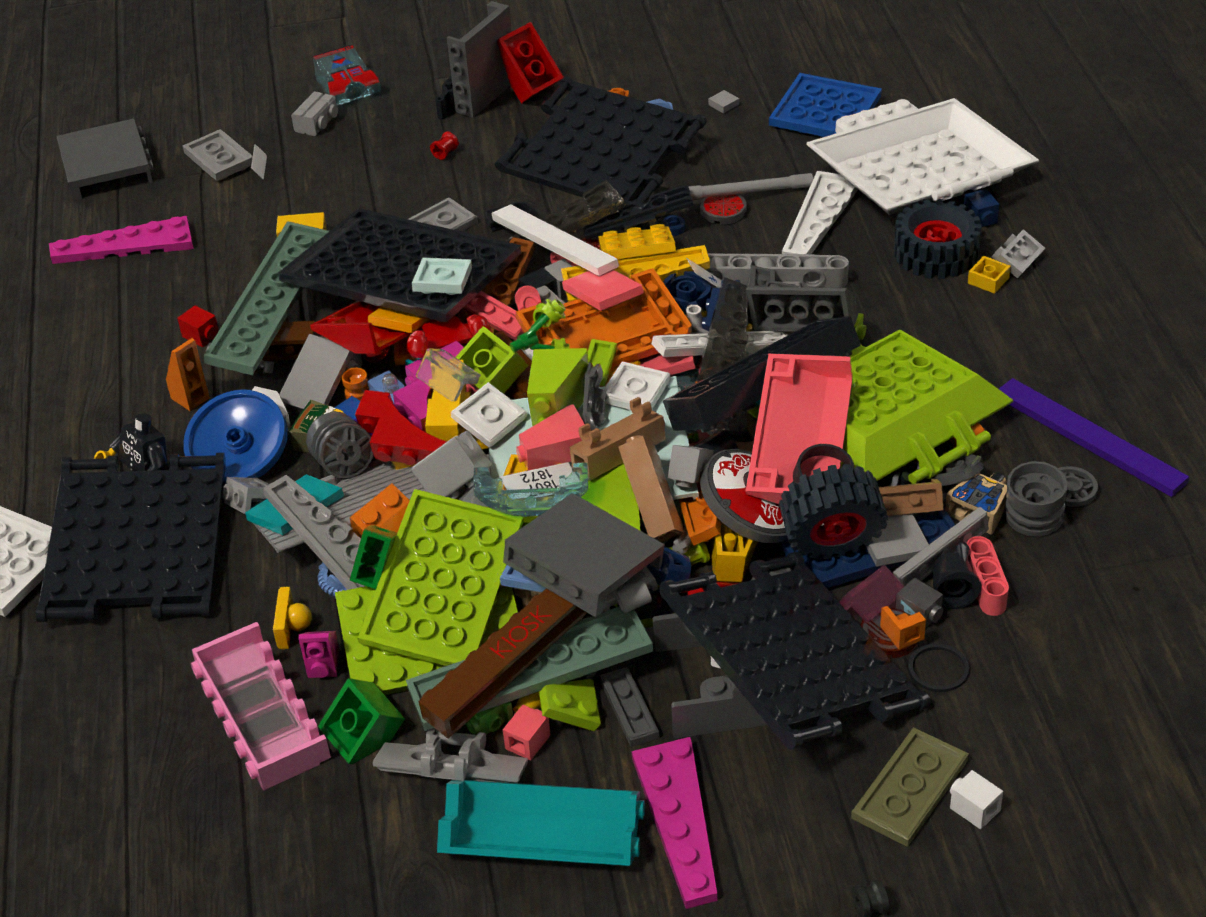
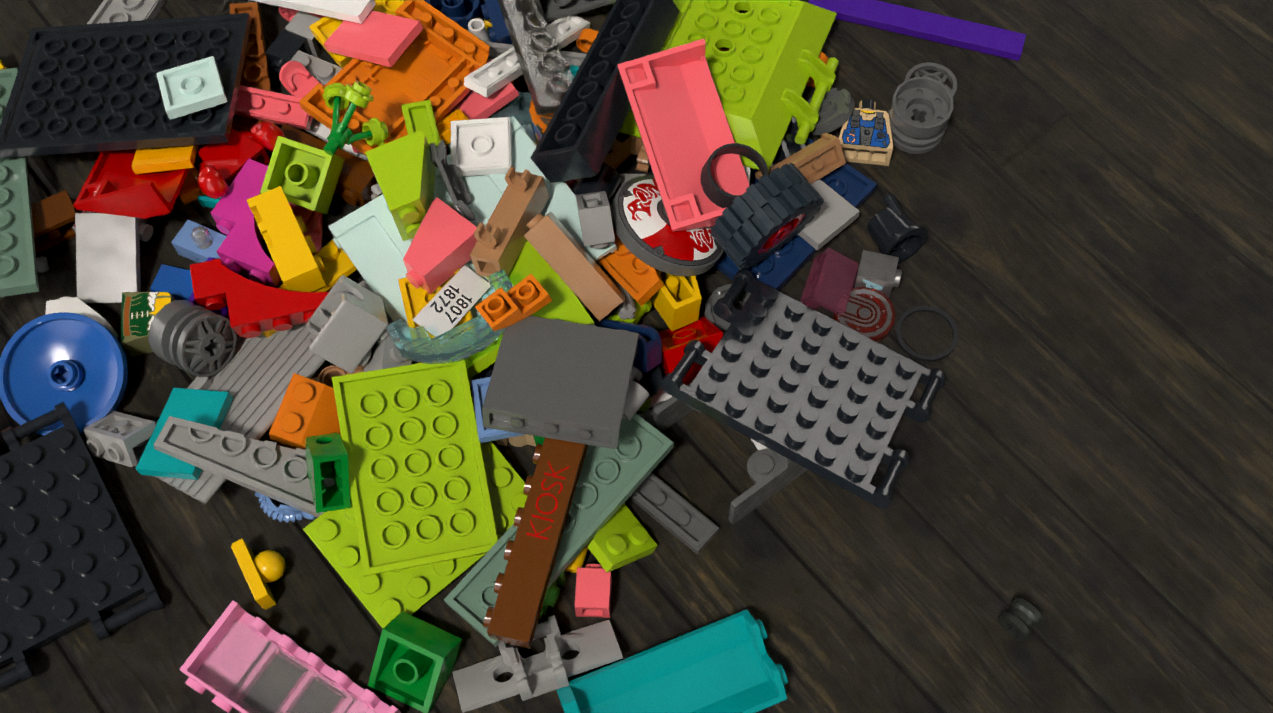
camera: 30 degrees left, 20 degrees up
dark pink slope [299,631,340,678] -> none
orange wheel [342,367,368,401] -> none
clear panel [416,349,481,401] -> none
white tile [451,382,527,448] -> none
dark pink wing [632,737,717,909] -> none
olive tile [851,727,969,847] -> none
orange panel [880,606,926,650] -> none
light grey tile [893,507,989,591] -> none
white brick [950,770,1003,830] -> none
coral beam [966,536,1009,616] -> none
none -> orange slope [475,274,553,331]

